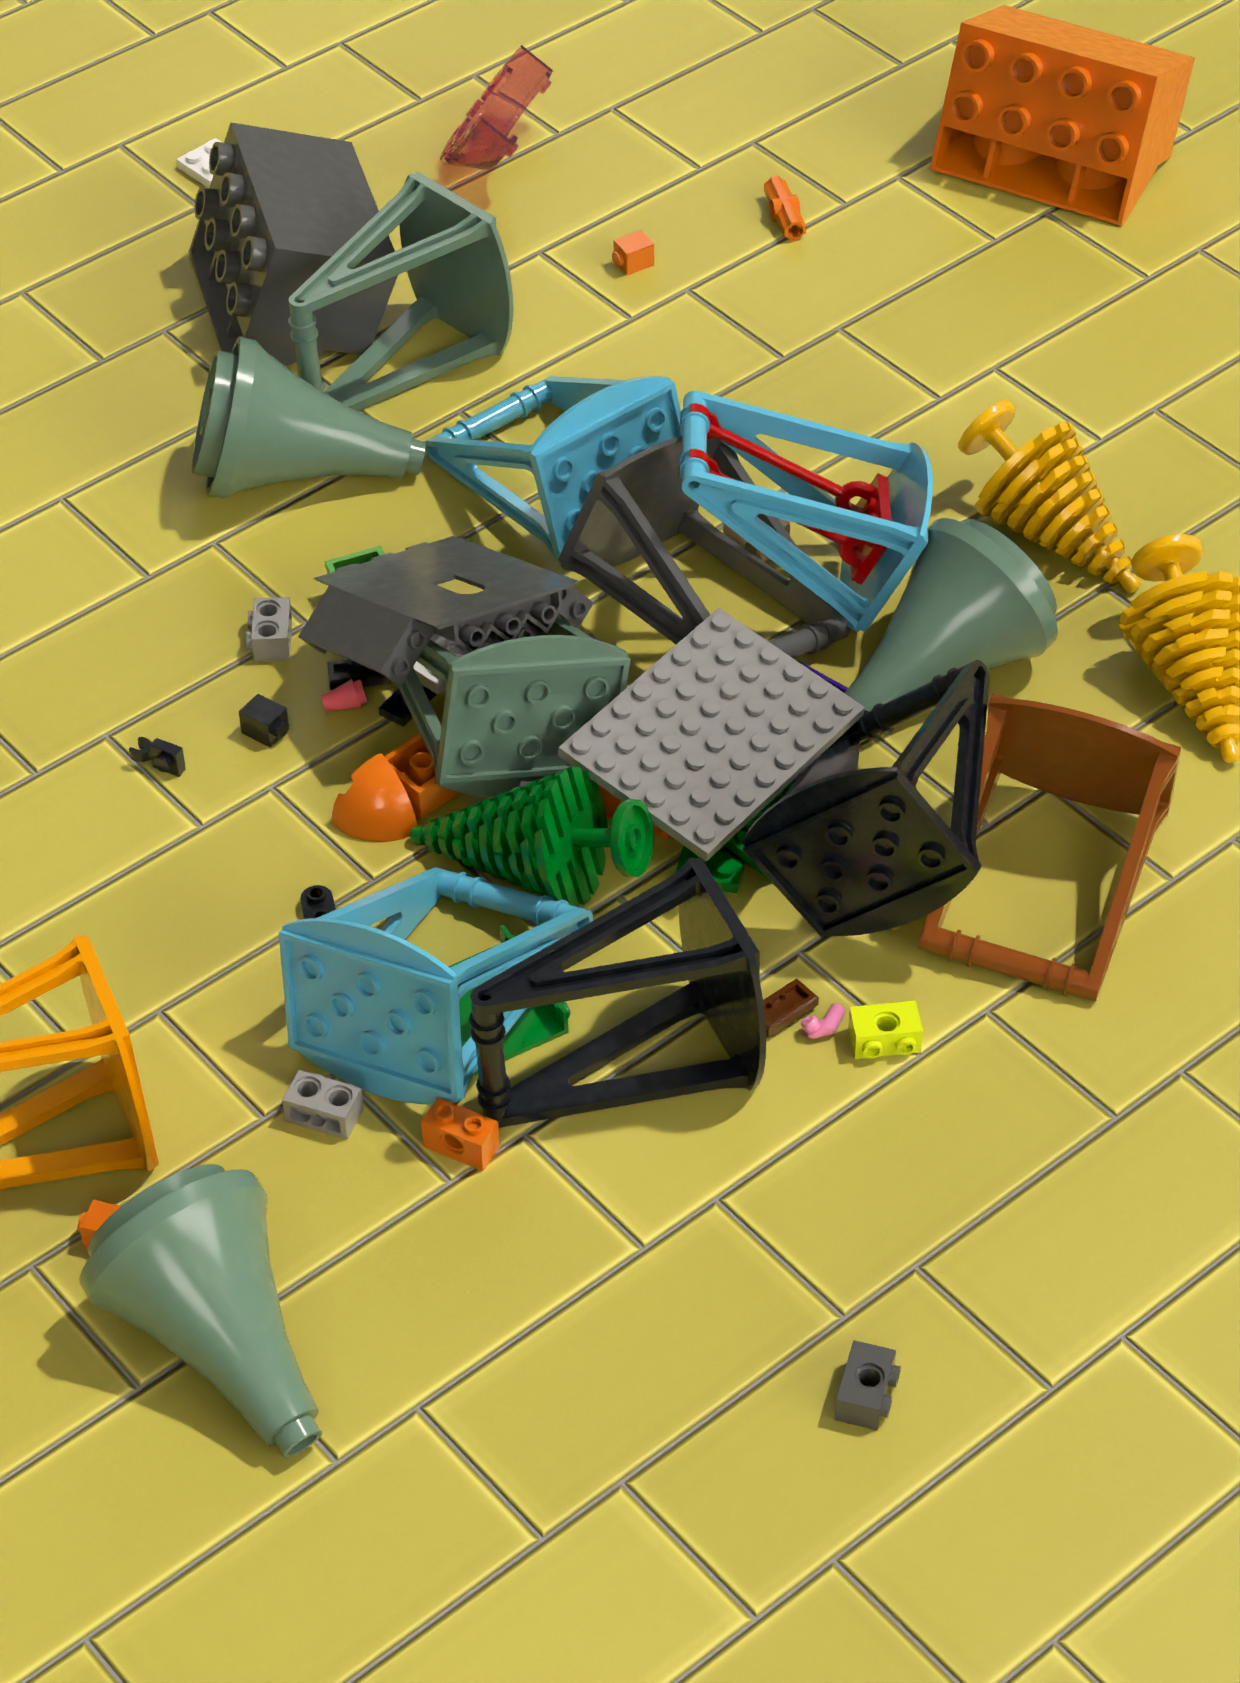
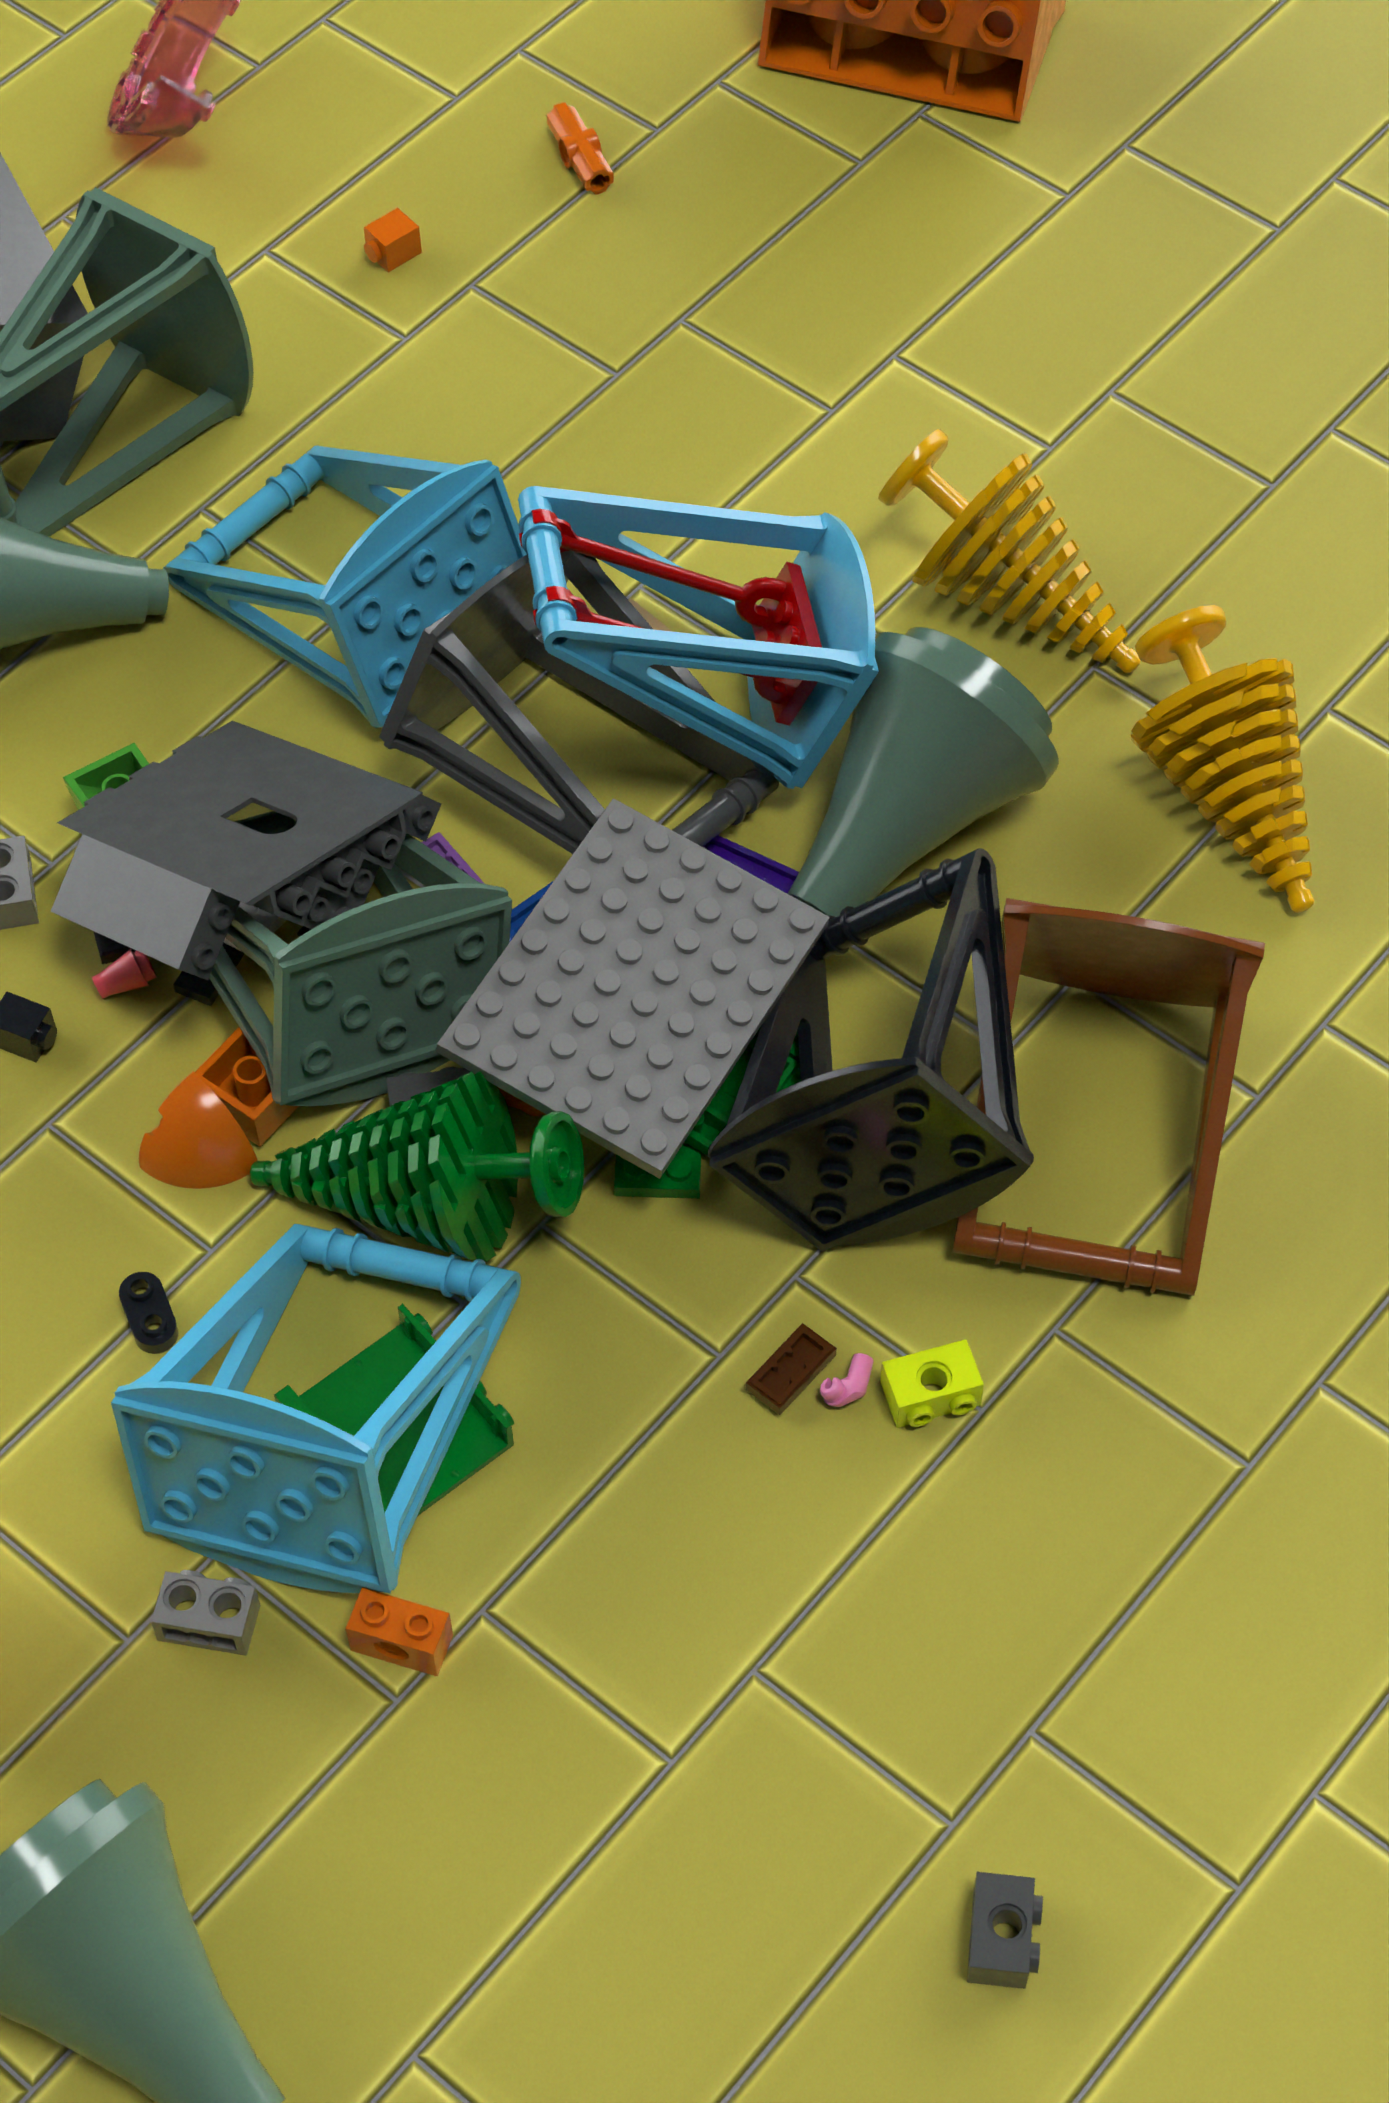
camera: 10 degrees left, 10 degrees up
black piece [469,857,766,1128] -> none

